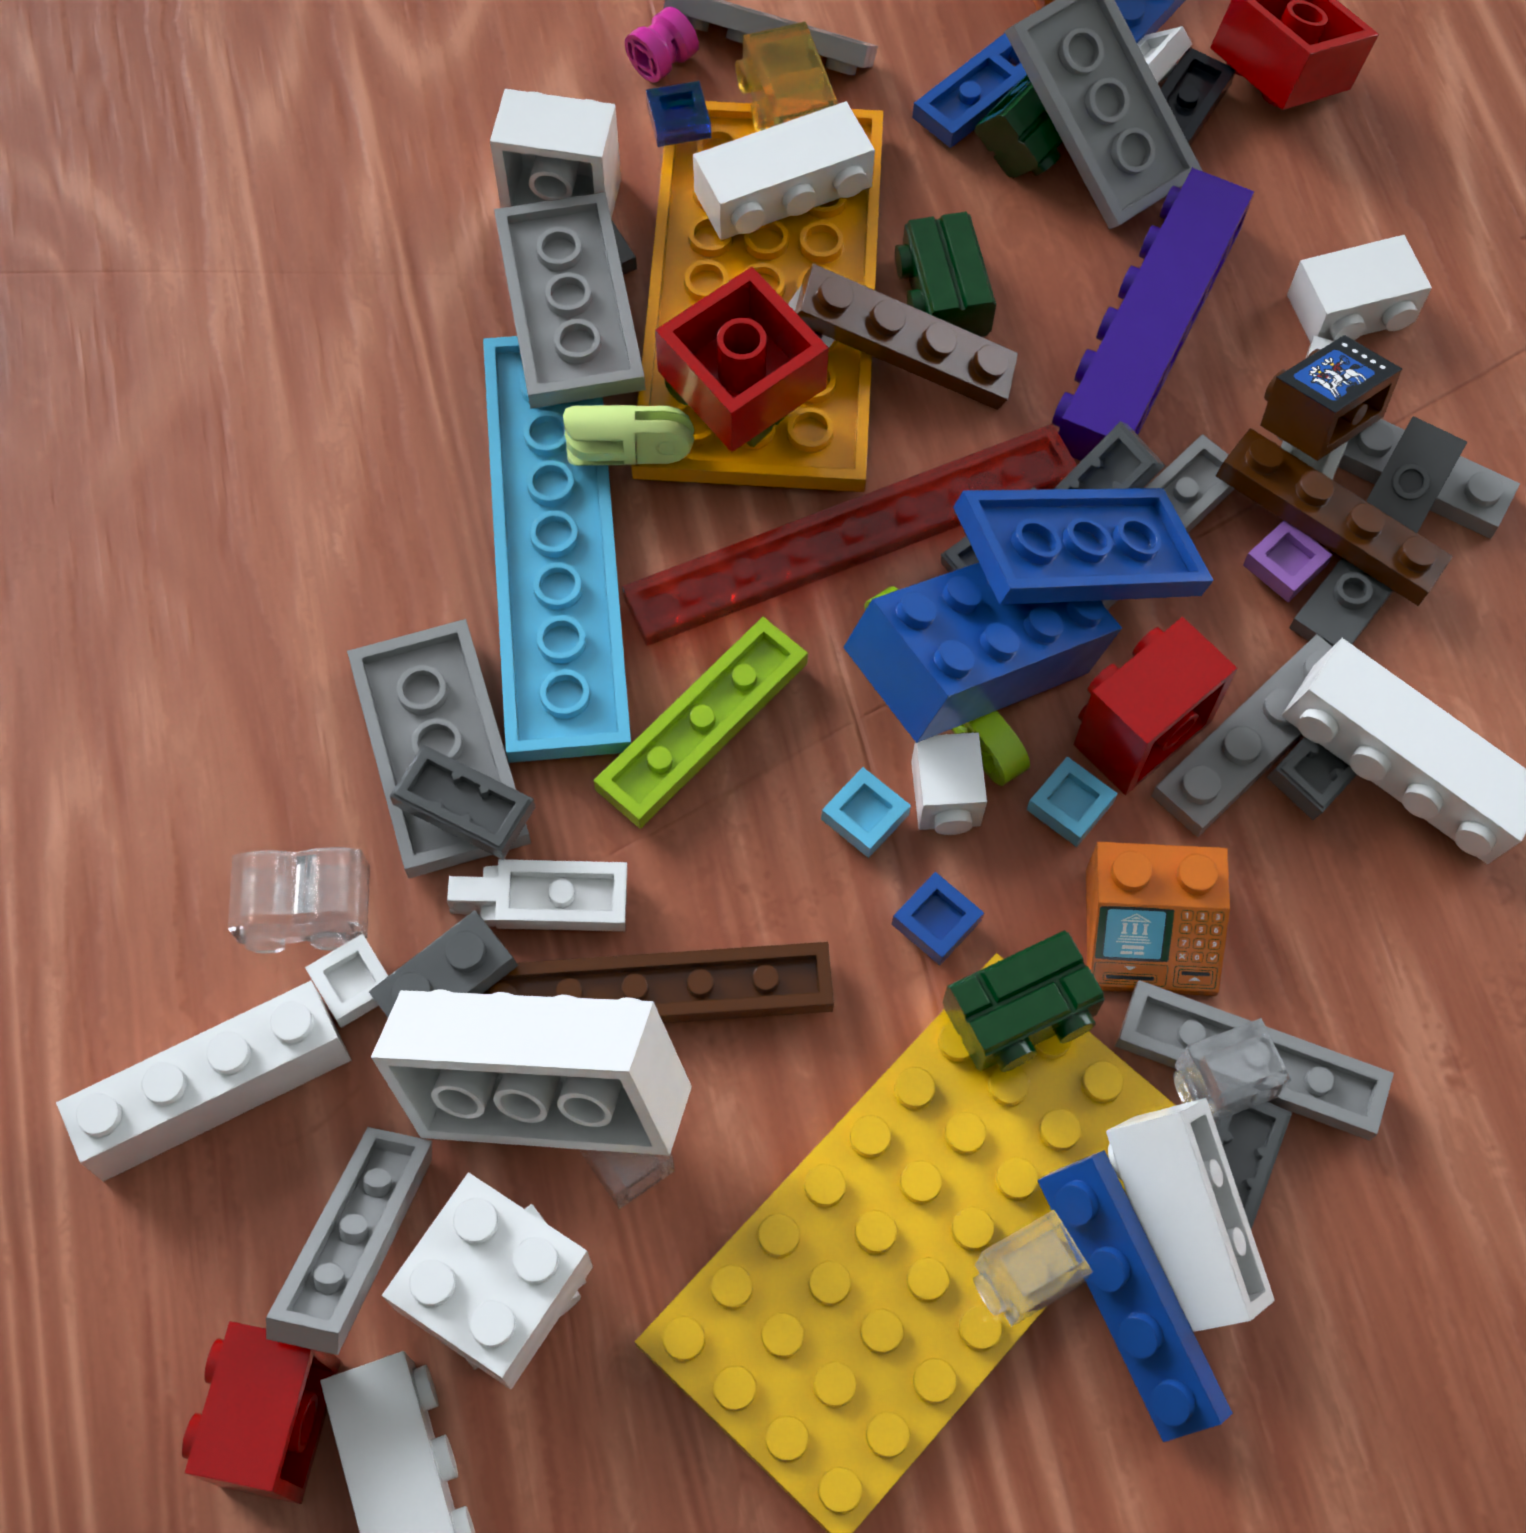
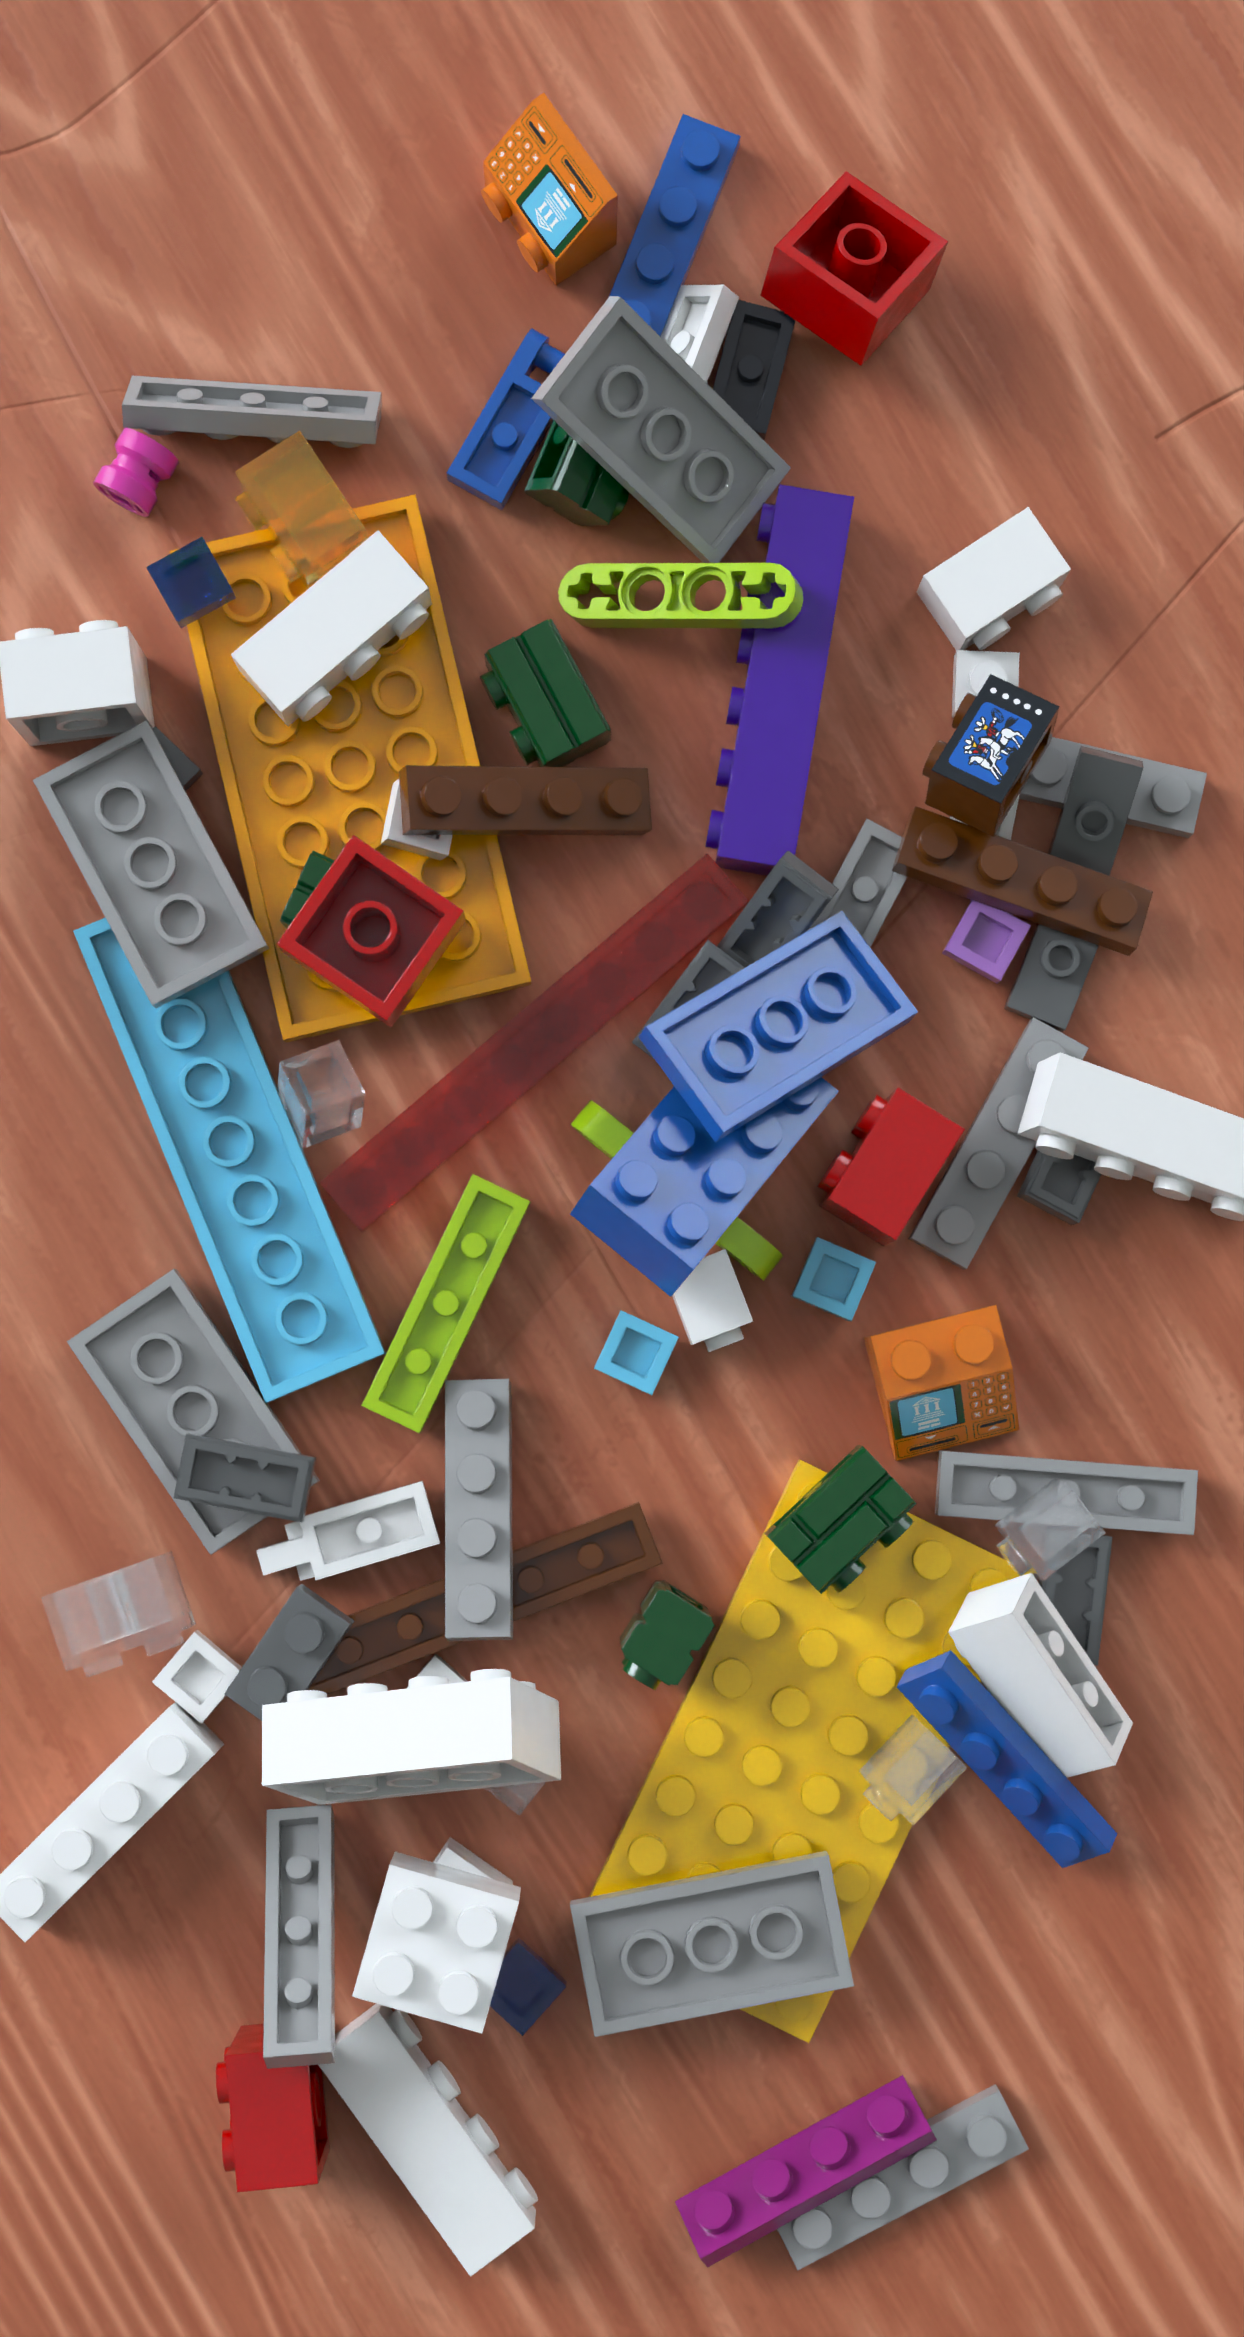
camera: 25 degrees left, 20 degrees up
yellowish green arm [563,405,694,466] -> none
blue plate [891,872,984,966] -> none
none -> clear brick [277,1040,366,1149]
none -> light grey plate [445,1379,513,1641]
none -> clear blue plate [490,1938,567,2036]
none -> lime beam [558,563,803,628]
none -> light grey plate [570,1851,854,2037]
none -> dark green brick [620,1580,715,1690]

